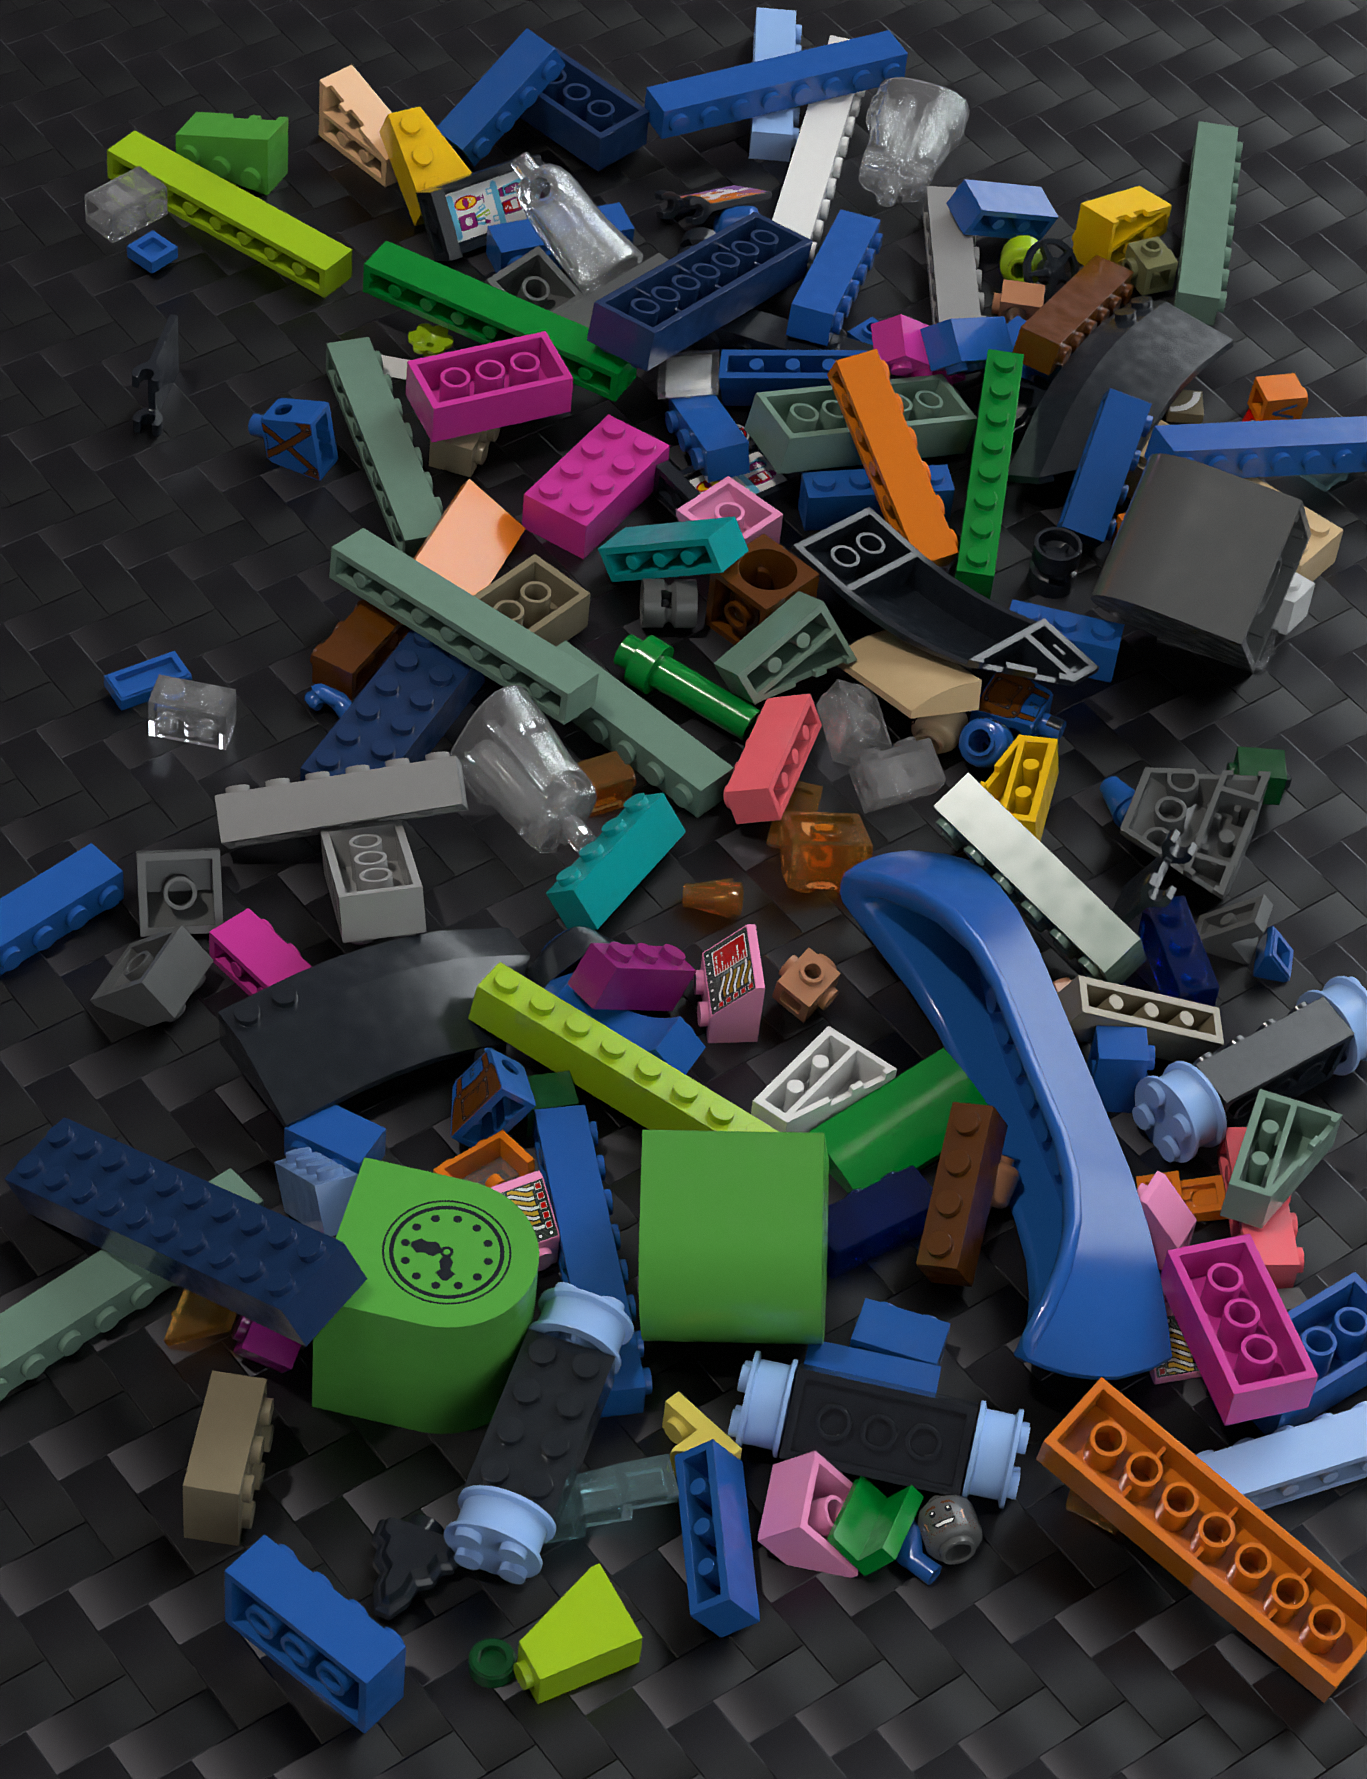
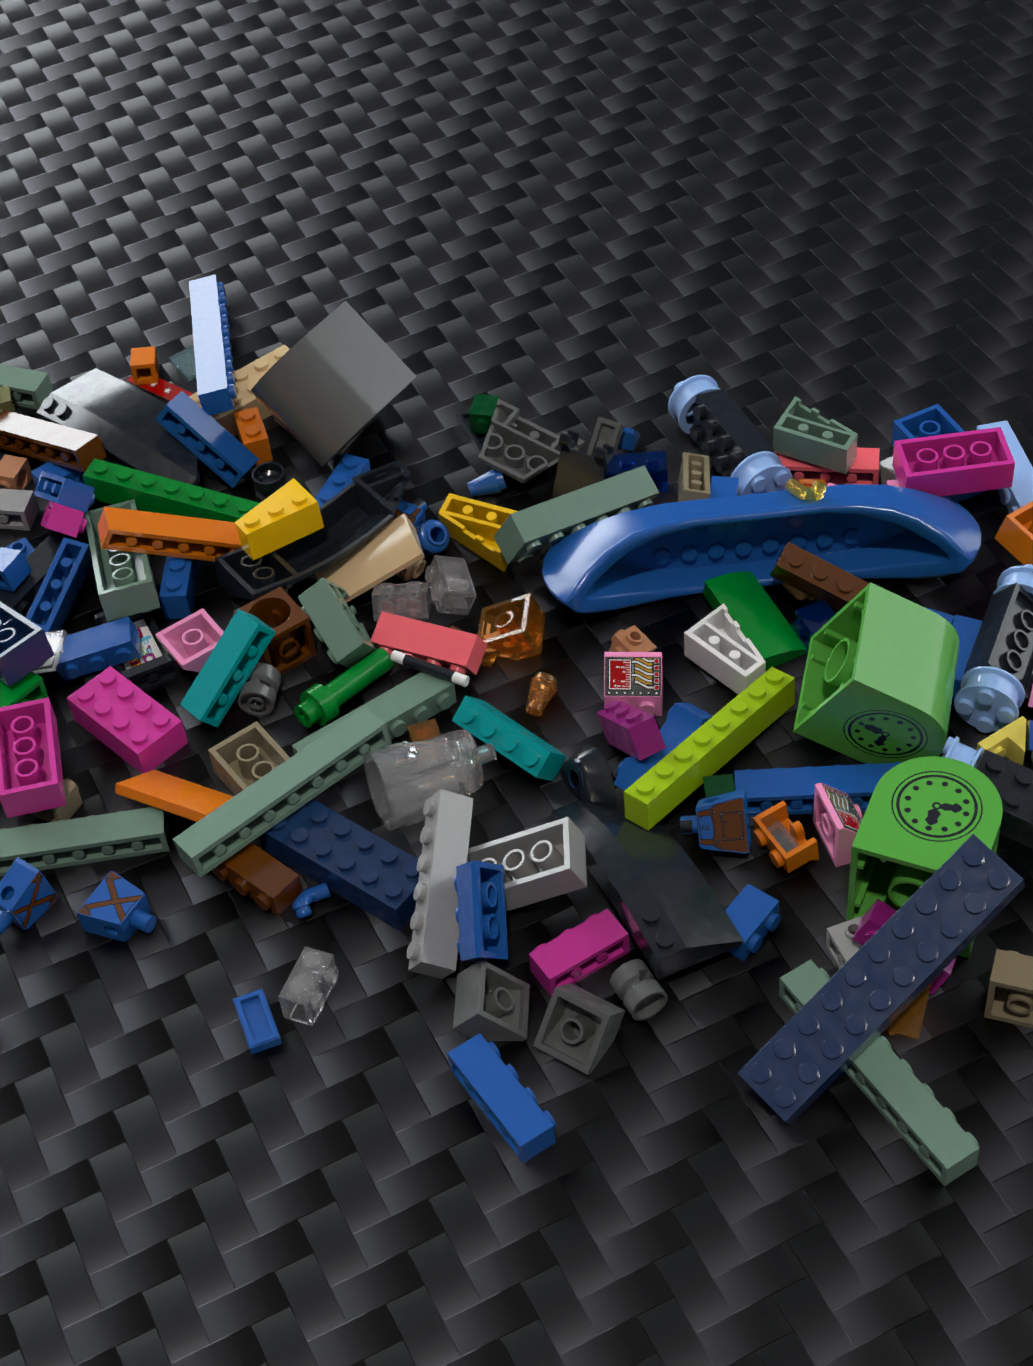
camera: 70 degrees left, 0 degrees up
medium blue brick [274,1147,358,1236] -> none
none -> blue torso [76,871,156,942]
none -> yellow wedge [234,478,324,561]
none -> black bar [390,650,470,687]
none -> blue slope [454,861,508,962]
none -> dark grey wheel [610,959,668,1021]
none -> clear yellow arm [785,479,827,500]

